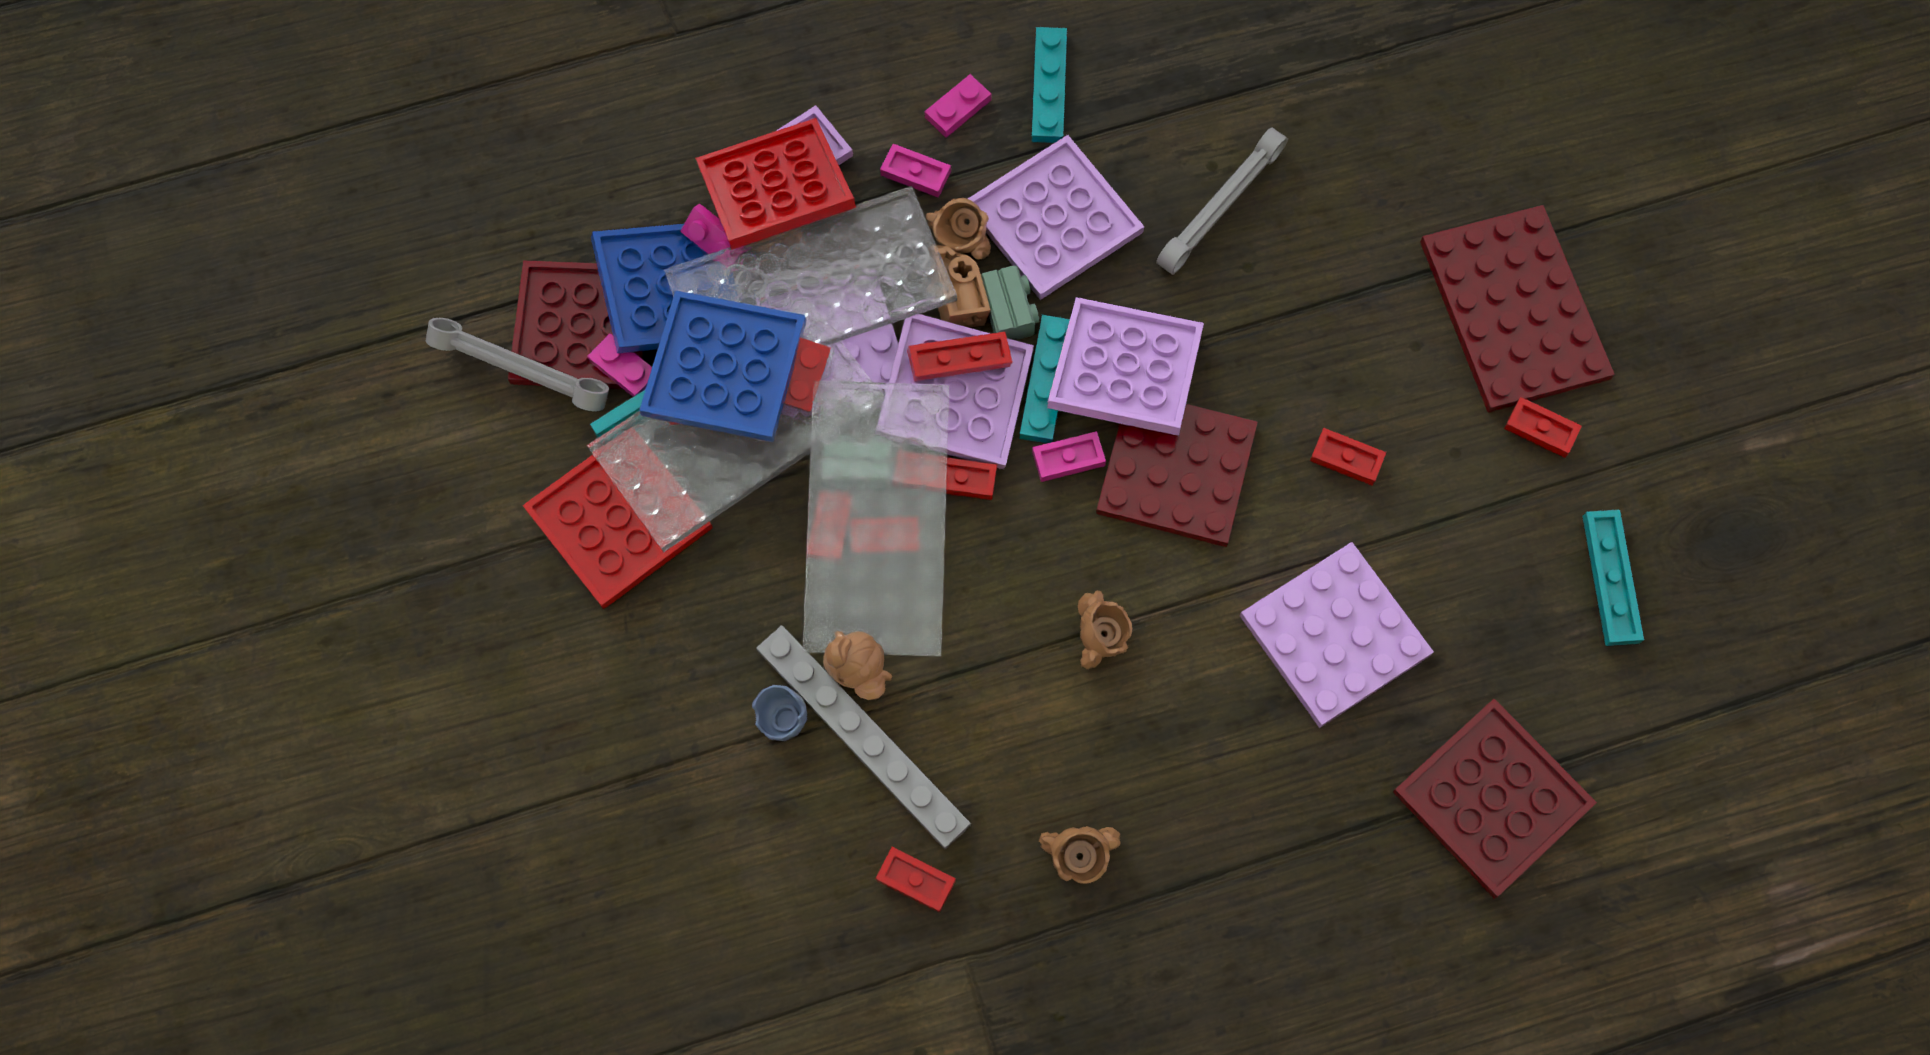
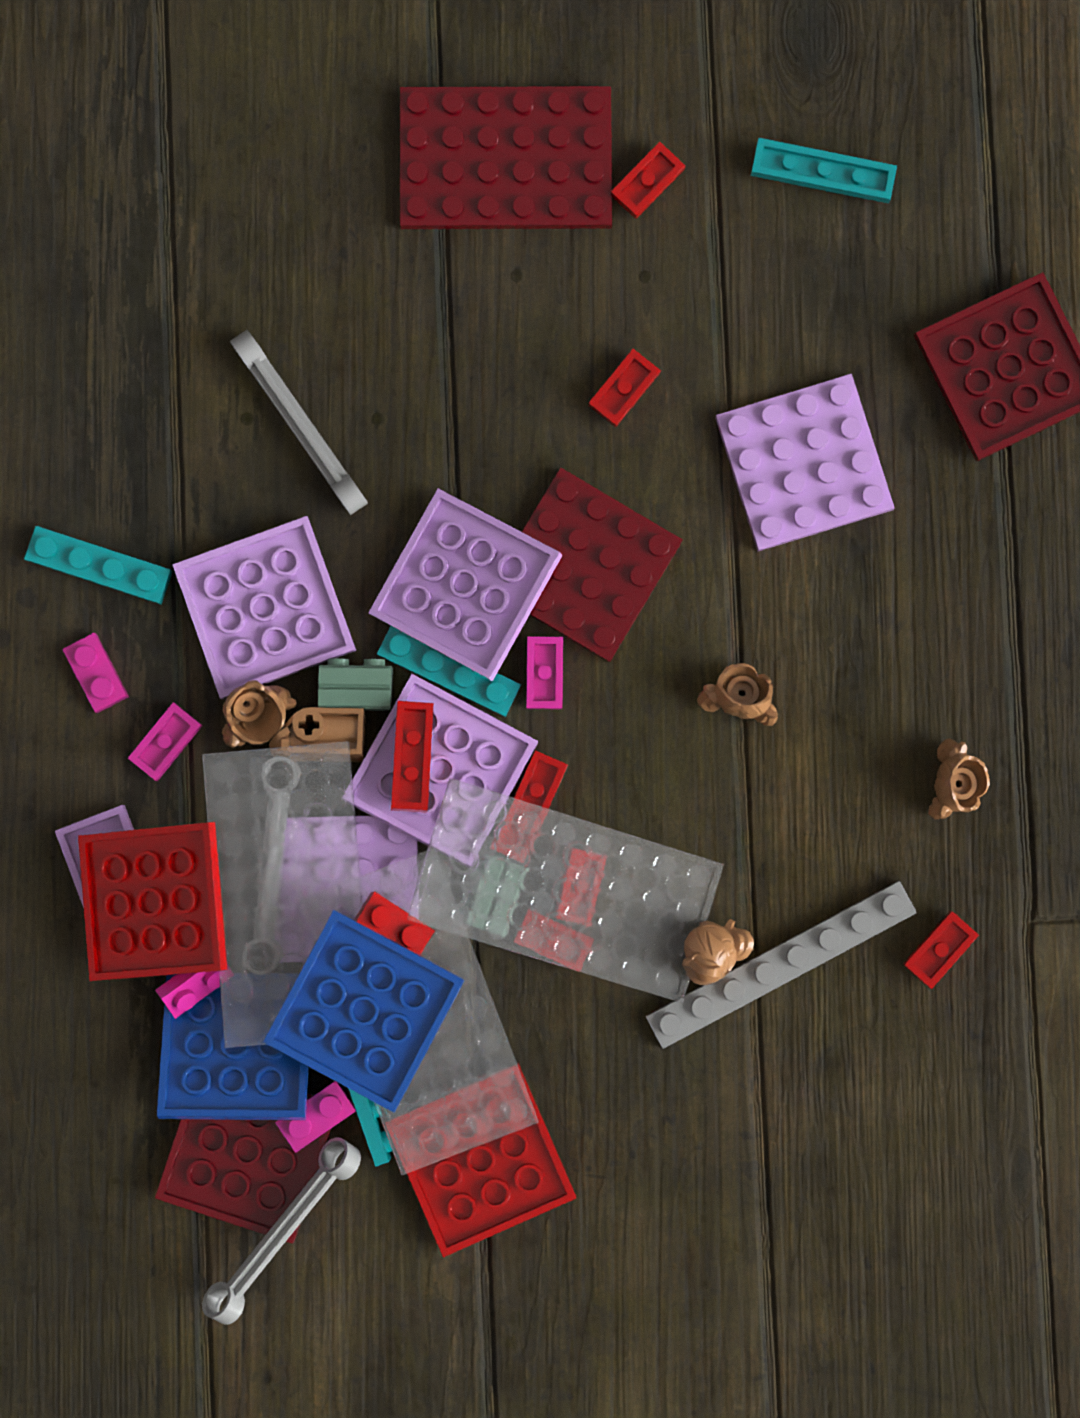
camera: 75 degrees left, 15 degrees up
sand blue hair [752,685,807,741] -> none

